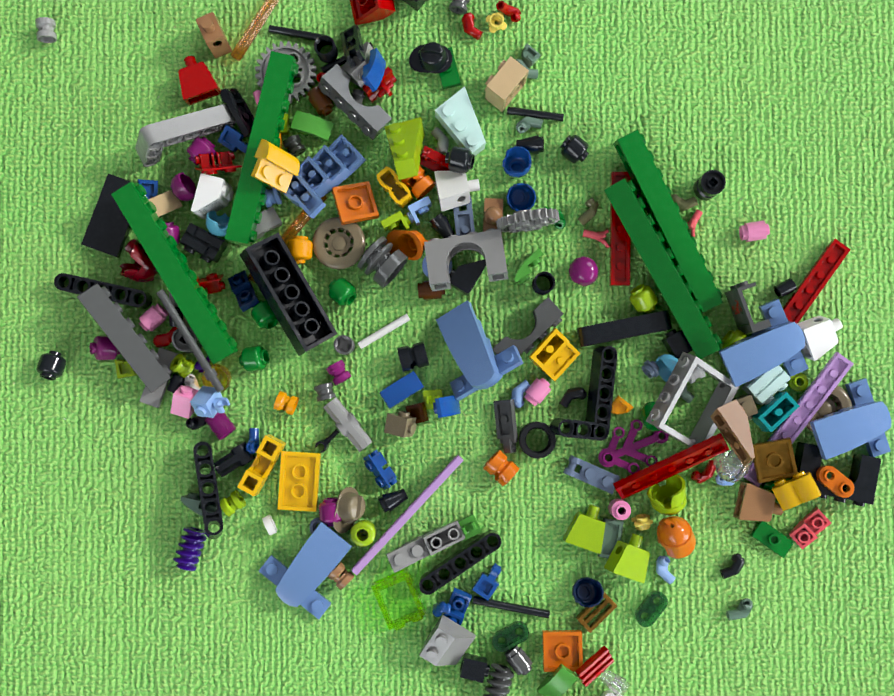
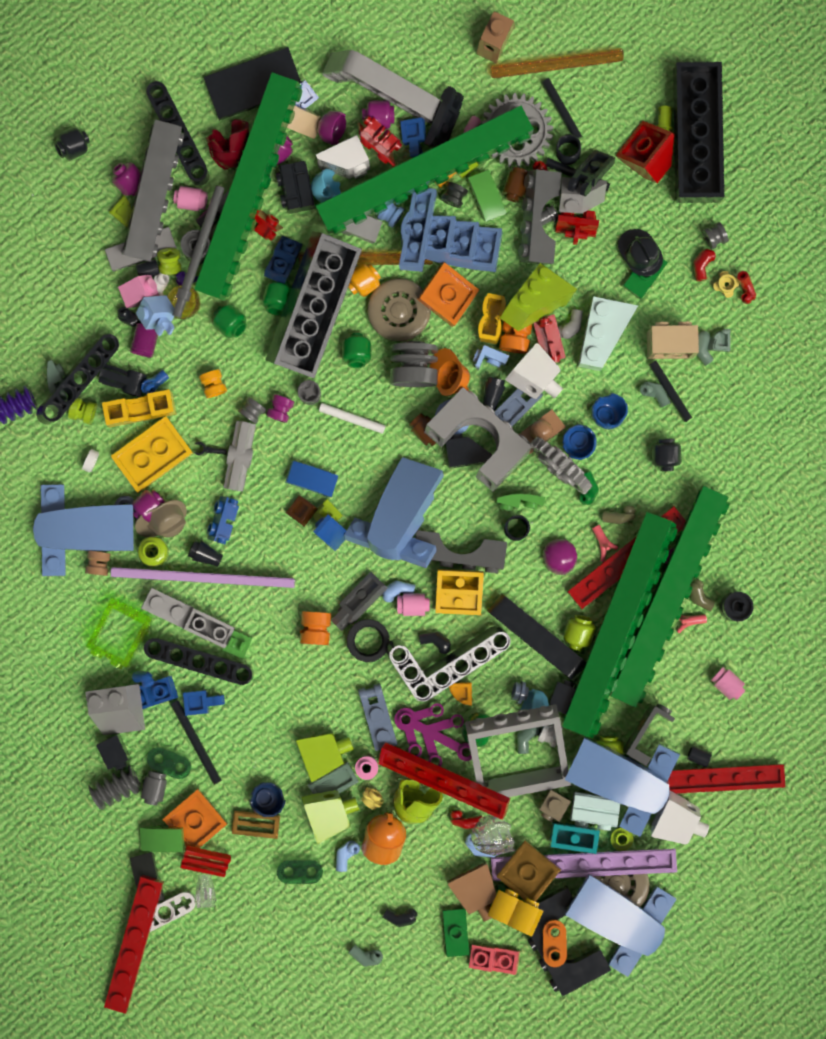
camera: 50 degrees right, 0 degrees up
red arm [153,327,178,348] -> none
red torso [178,56,221,106] -> none
yellow brick [251,139,300,193] -> none
blue slope [362,48,386,92] -> none
lime bracket [380,211,411,231] -> none
dark tan brick [384,411,417,438] -> none
black wheel [397,342,429,372] -> none
black head [445,146,475,174] -> none
black cone [516,135,544,154] -> none
slope [710,400,755,466] -> none

